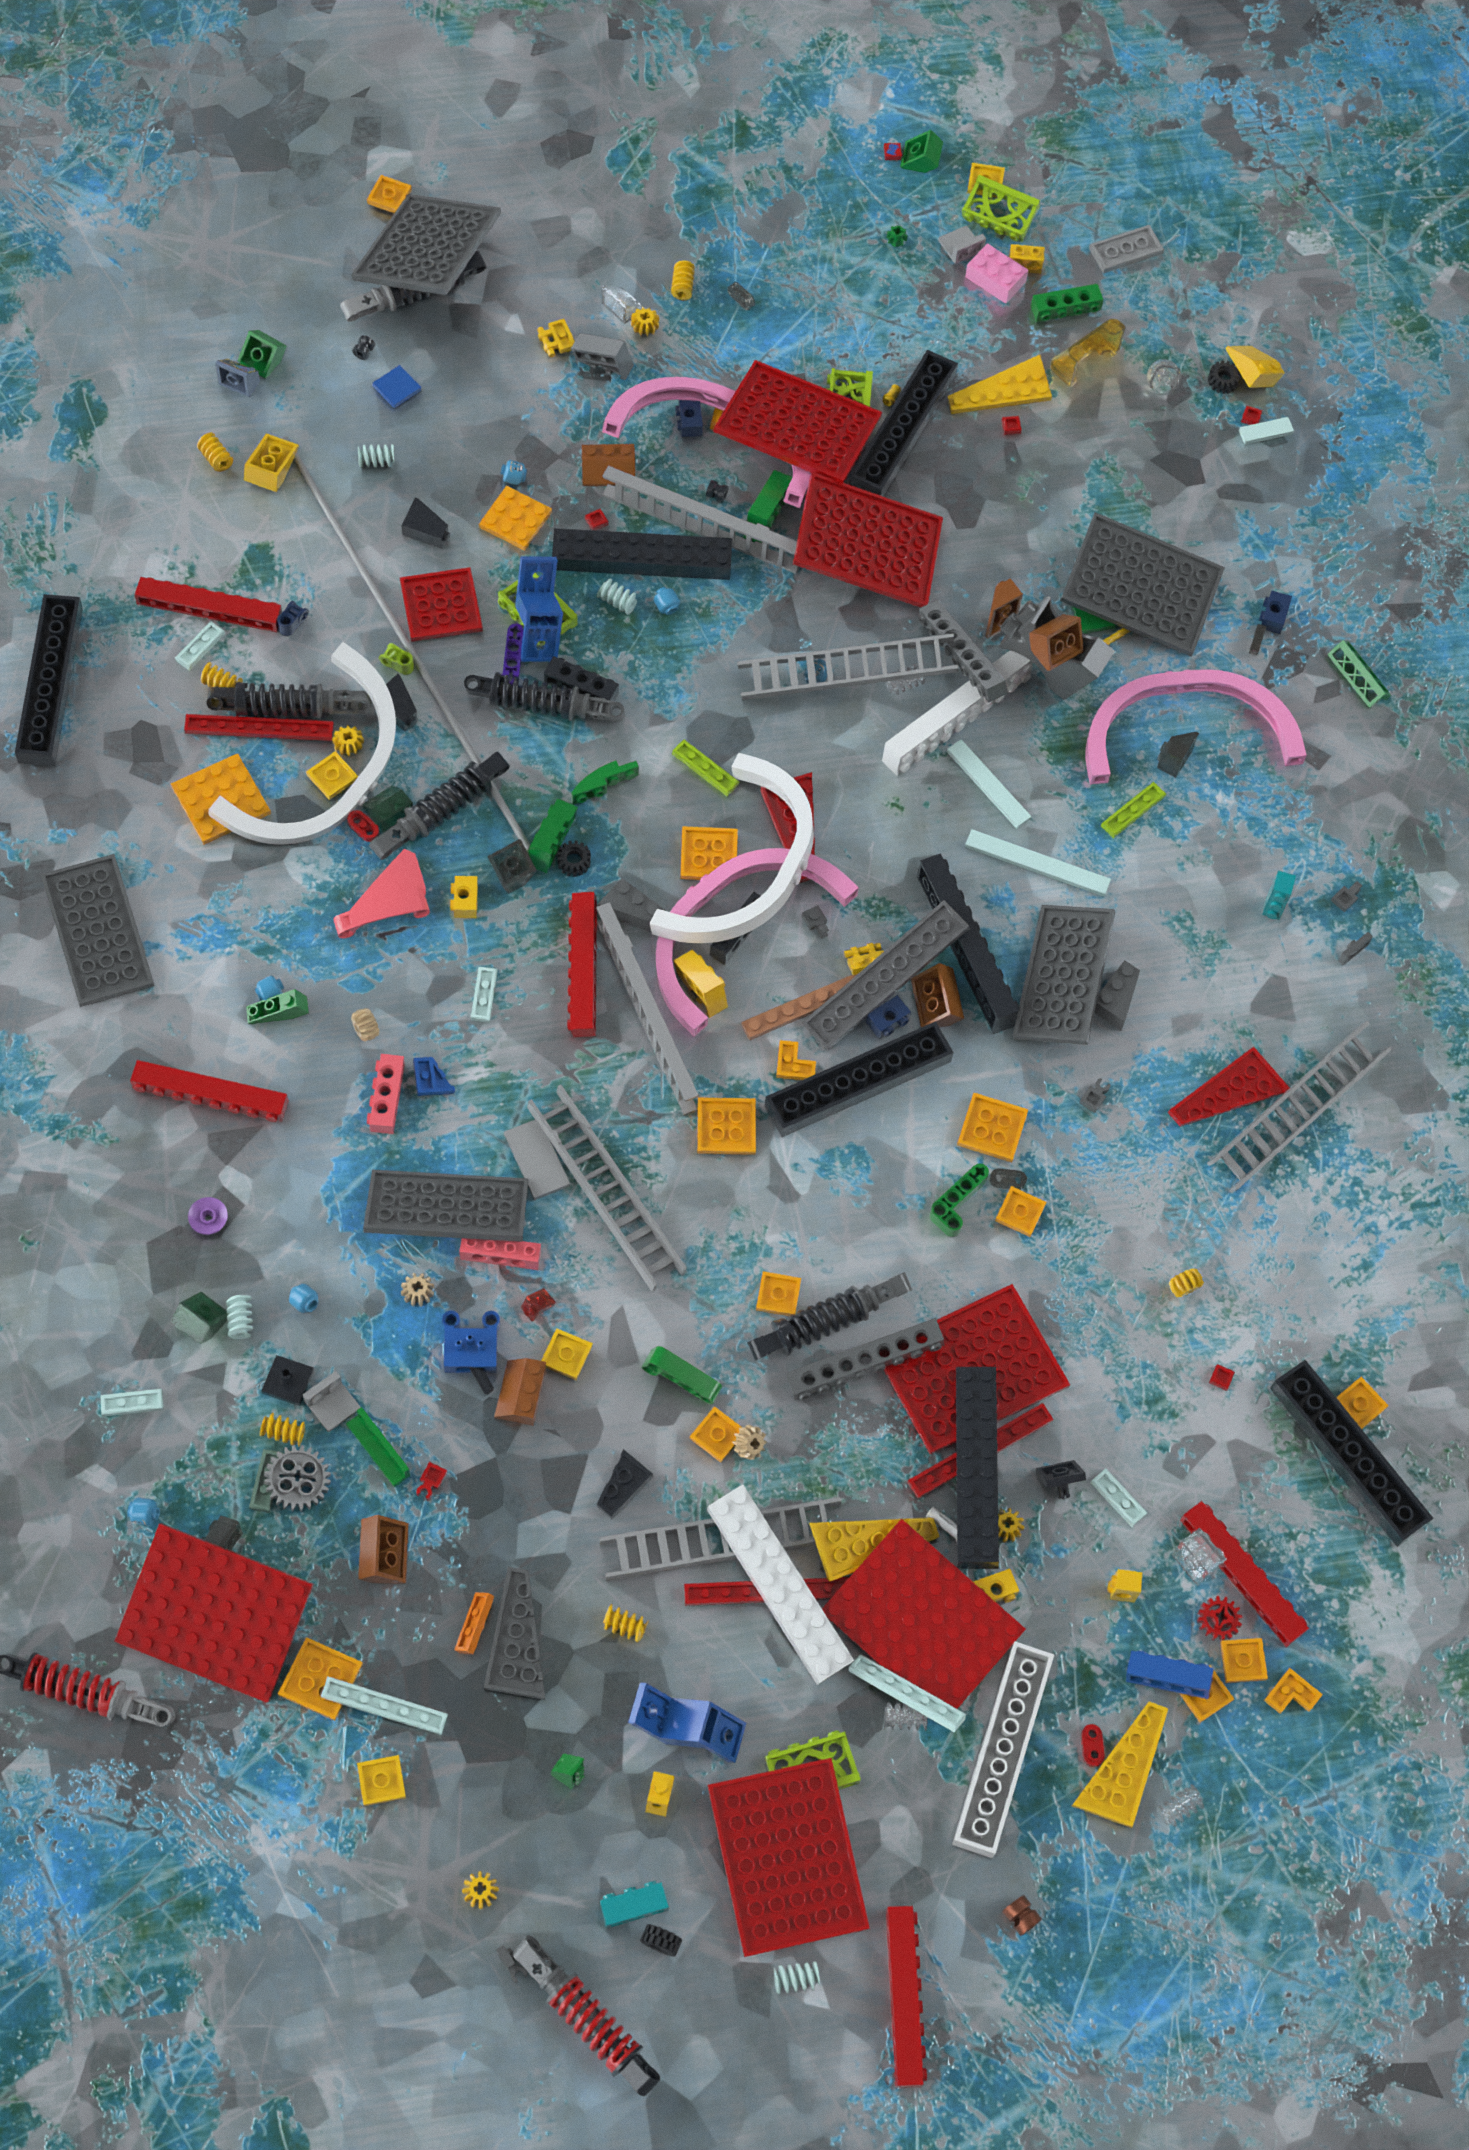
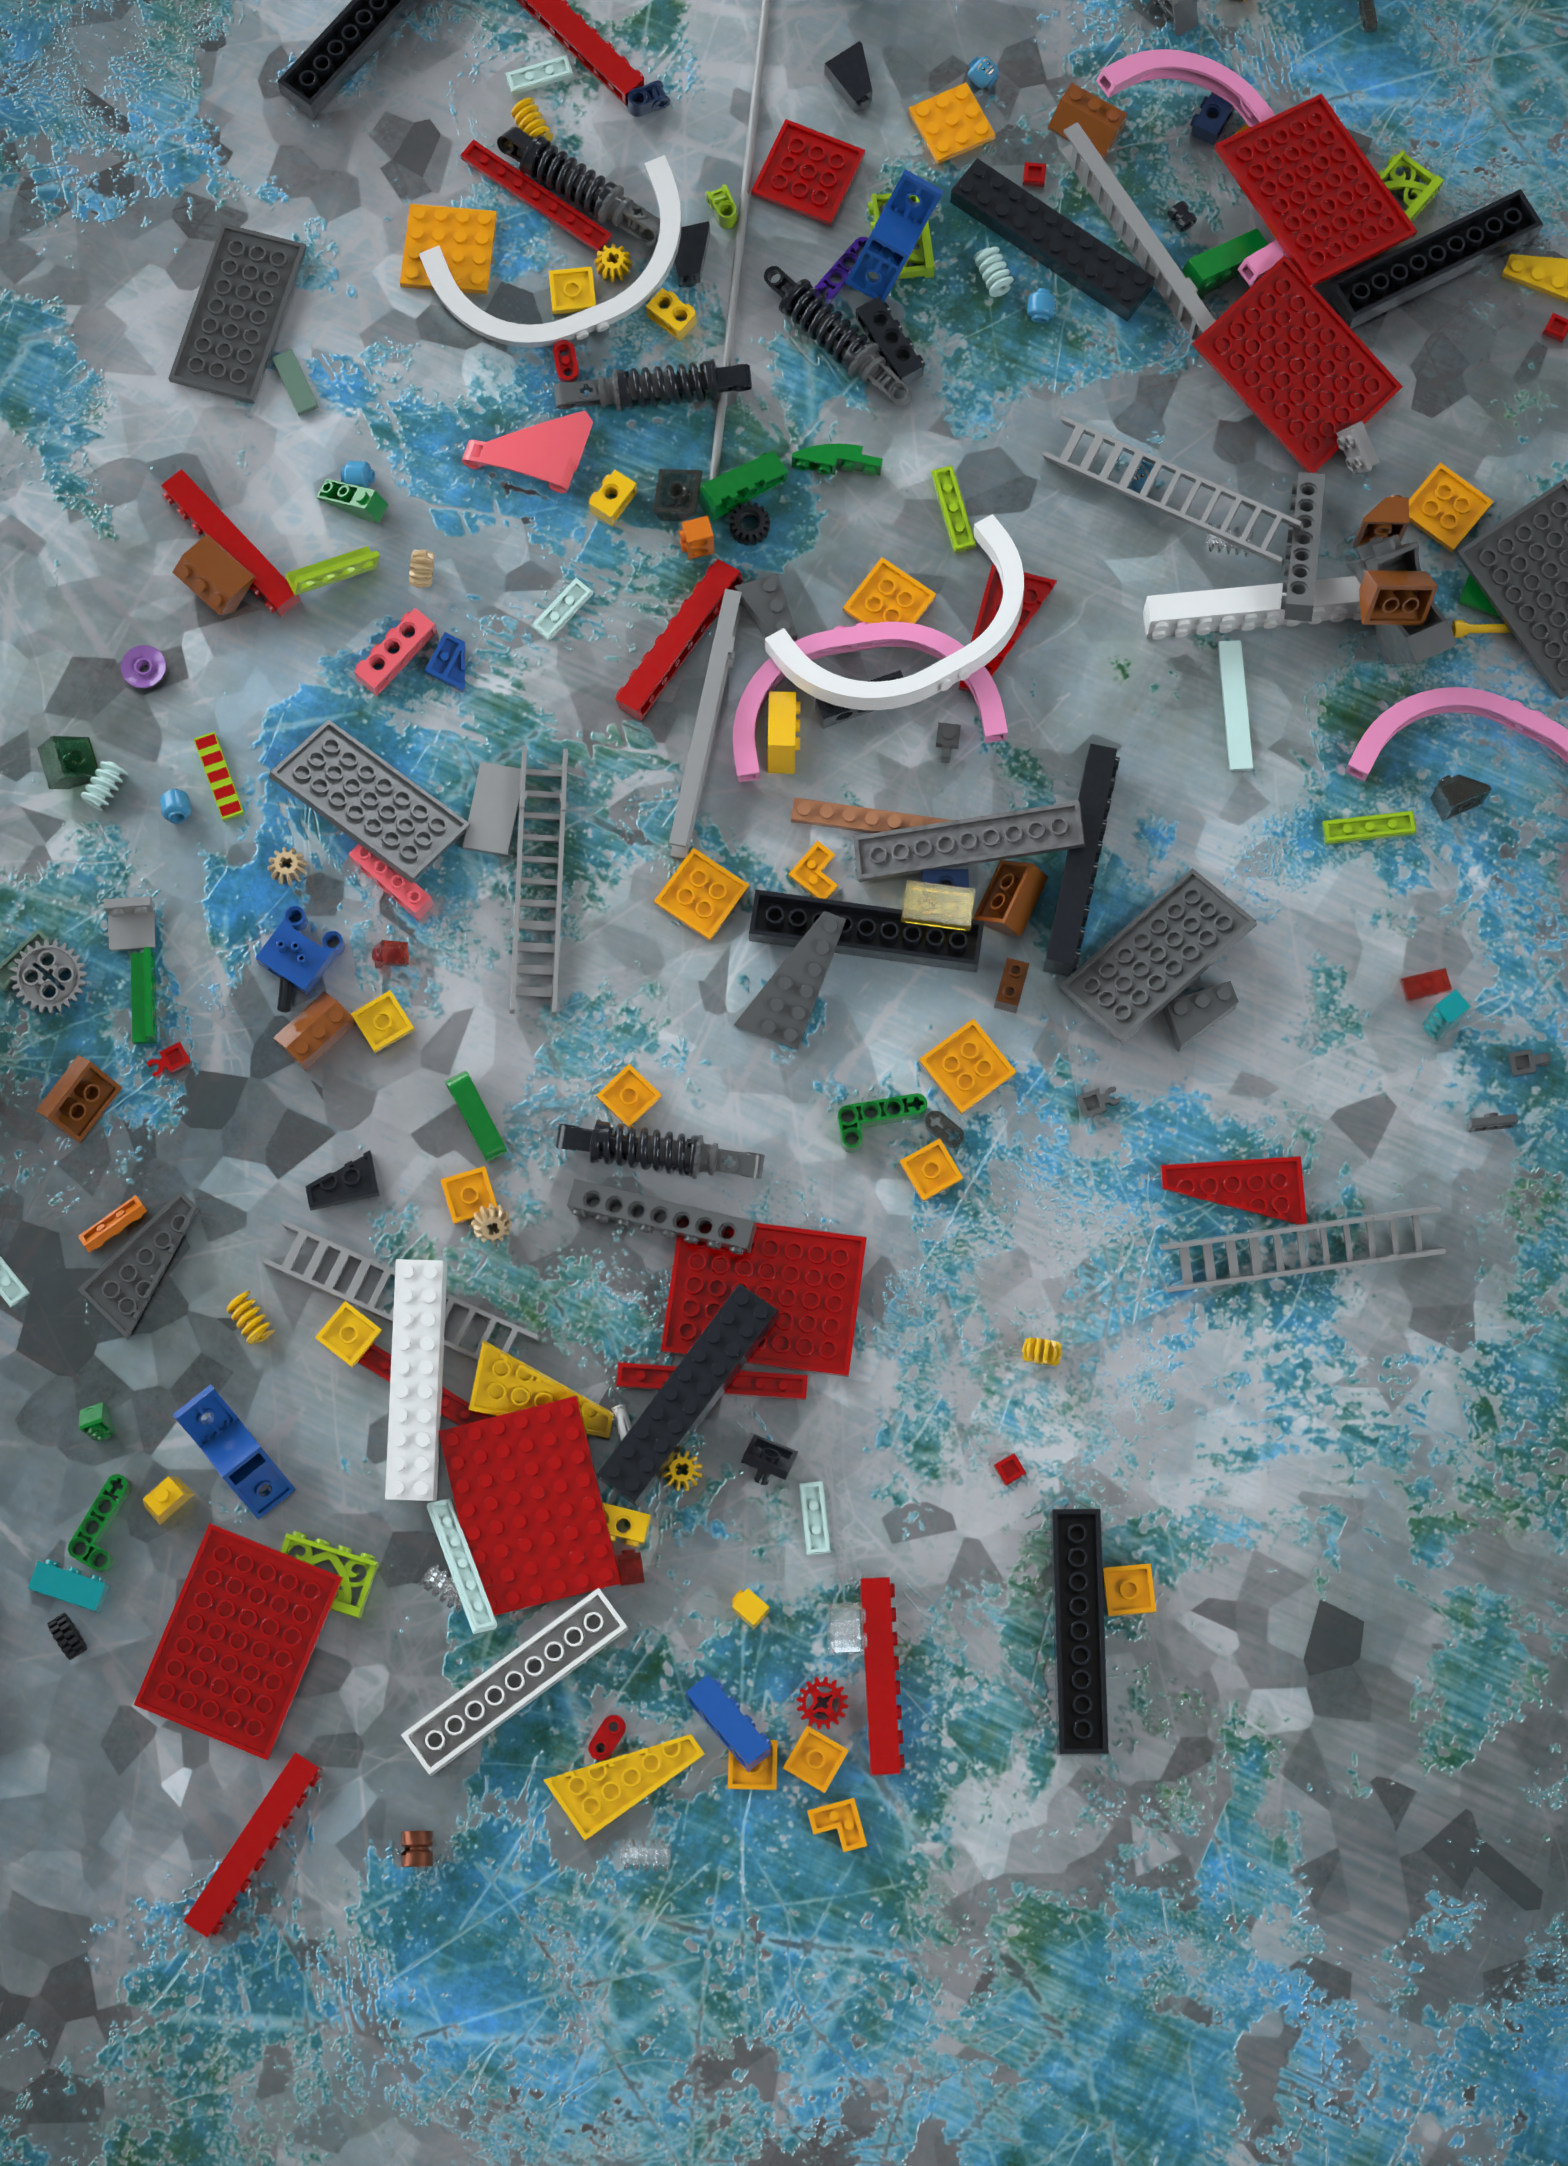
camera: 40 degrees right, 10 degrees up
yellow piece [260,1413,305,1447] -> none
black tile [261,1355,314,1406] -> none
clear green slope [362,786,413,833] -> none
light aqua piece [774,1961,820,1994] -> none
yellow plate [843,943,884,975] -> none
yellow pin [882,384,901,406] -> none
light aqua tile [965,829,1111,897] -> none
none -> green beam [68,1474,132,1573]
none -> dark orange slope [172,535,256,615]
none -> tile [193,731,245,822]
none -> sand green tile [272,349,319,416]
none -> lime fence [286,546,380,596]
none -> yellow plate [315,1301,383,1368]
none -> clear red bracket [617,1549,645,1587]
none -> yellow brick [646,287,697,341]
none -> orange brick [679,516,714,560]
none -> dark grey wing [734,911,846,1049]
none -> clear yellow tile [901,880,975,931]
none -> reddish brown brick [994,957,1030,1013]
none -> light grey bracket [1336,421,1379,474]
none -> clear red plate [1400,968,1452,1002]
none -> light orange plate [1409,462,1494,553]

